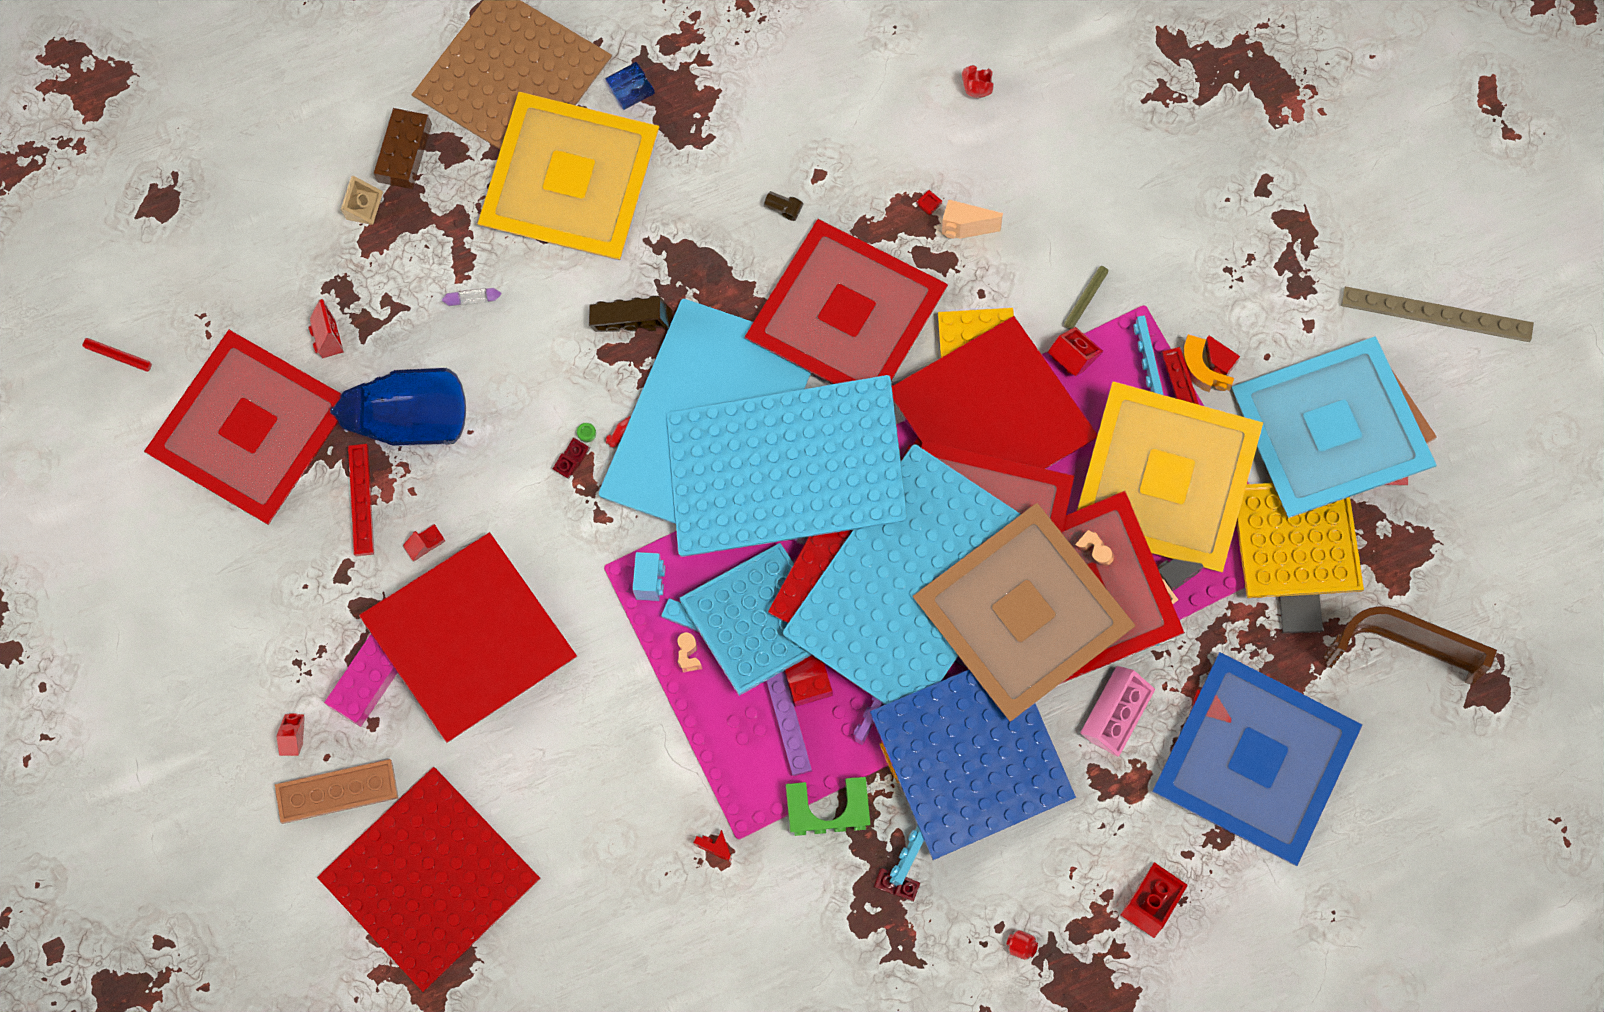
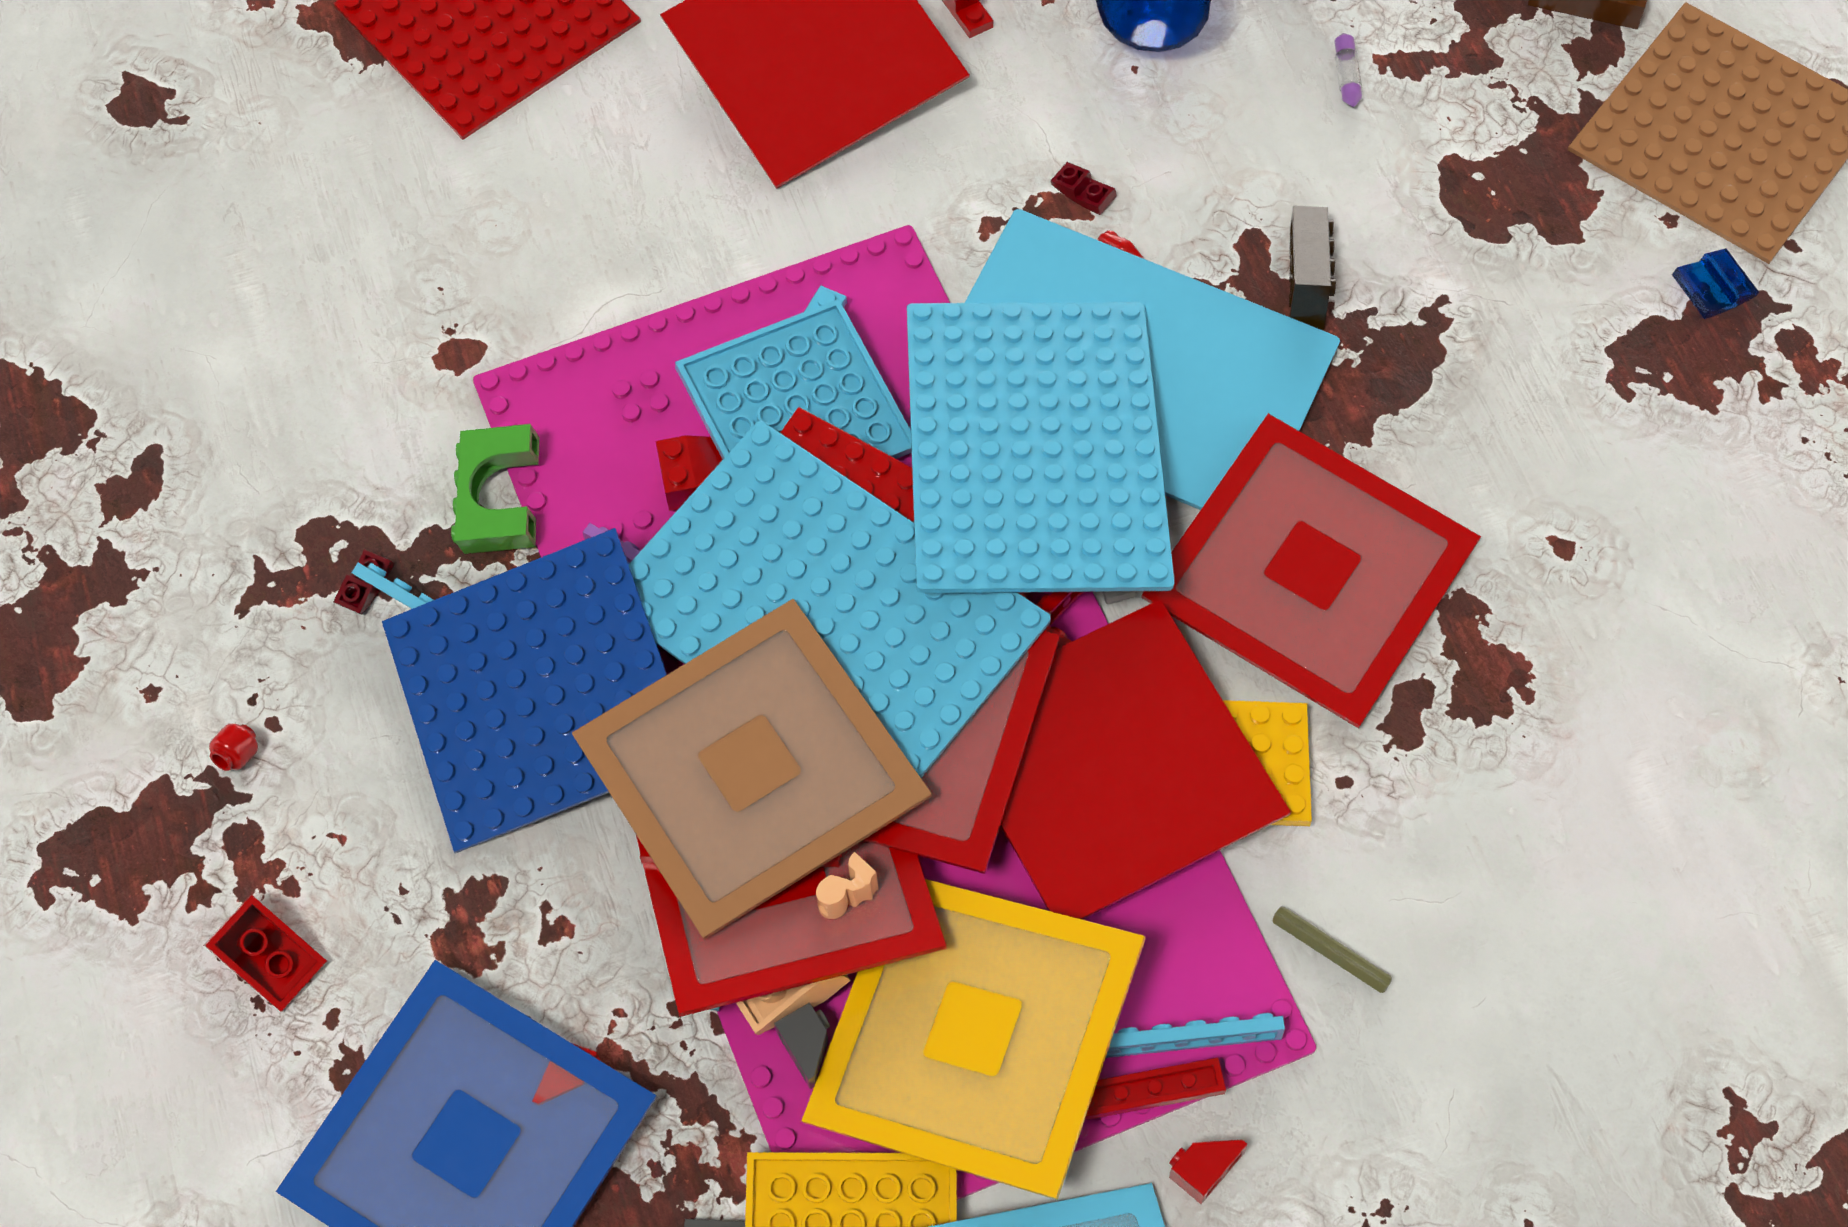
camera: 90 degrees right, 10 degrees down
baseplate [477,92,659,260] -> none
bright green tile [577,423,596,443] -> none
medium azure brick [633,552,666,601] -> none
light nougat leg [678,633,702,672] -> none
red slope [693,830,732,862] -> none
dark brown piece [764,191,804,221] -> none
medium lavender plate [767,671,812,776] -> none
red tile [916,190,942,216] -> none
light nougat slope [942,200,1003,239] -> none
red hair [962,65,994,98] -> none
red slope [1048,327,1103,377] -> none
bright pink slope [1080,666,1156,757] -> none
light orange arch [1182,334,1234,392] -> none

